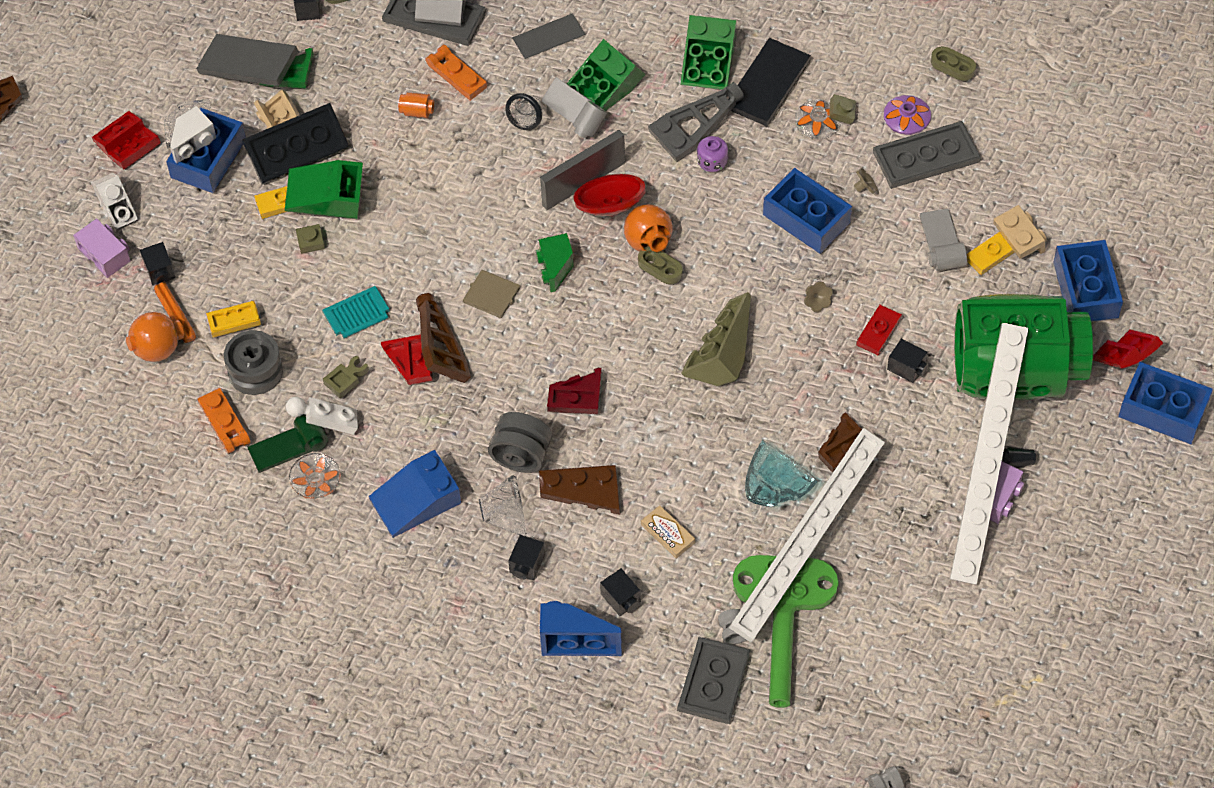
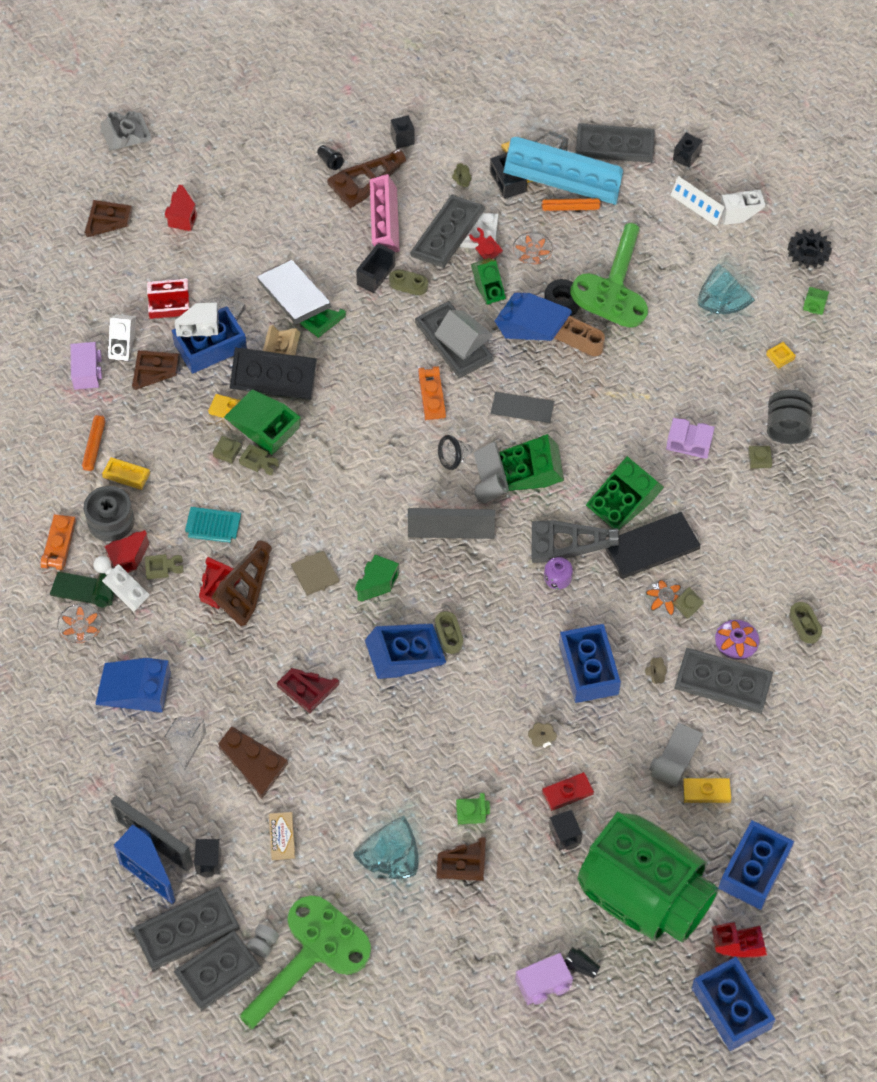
camera: 35 degrees right, 0 degrees up
orange brick [126,312,184,362] -> none
black brick [140,242,176,286] -> none
orange brick [398,92,435,118] -> none
dark grey wheel [488,412,552,473] -> none
black brick [508,535,545,581] -> none
red dish [573,174,646,217] -> none
orange brick [624,204,673,252] -> none
olive wedge [681,292,751,386] -> none
white plate [729,428,885,643] -> none
white plate [950,323,1028,585] -> none
tan bracket [993,205,1047,259] -> none
none -> red slope [104,530,149,573]
none -> dark grey tile [111,795,193,871]
none -> reddish brown wing [132,350,180,390]
none -> dark grey tile [132,886,240,972]
none -> red slope [165,184,197,231]
none -> olive plate [239,444,279,475]
none -> blue slope [365,624,446,679]
none -> bright green bracket [456,793,490,824]

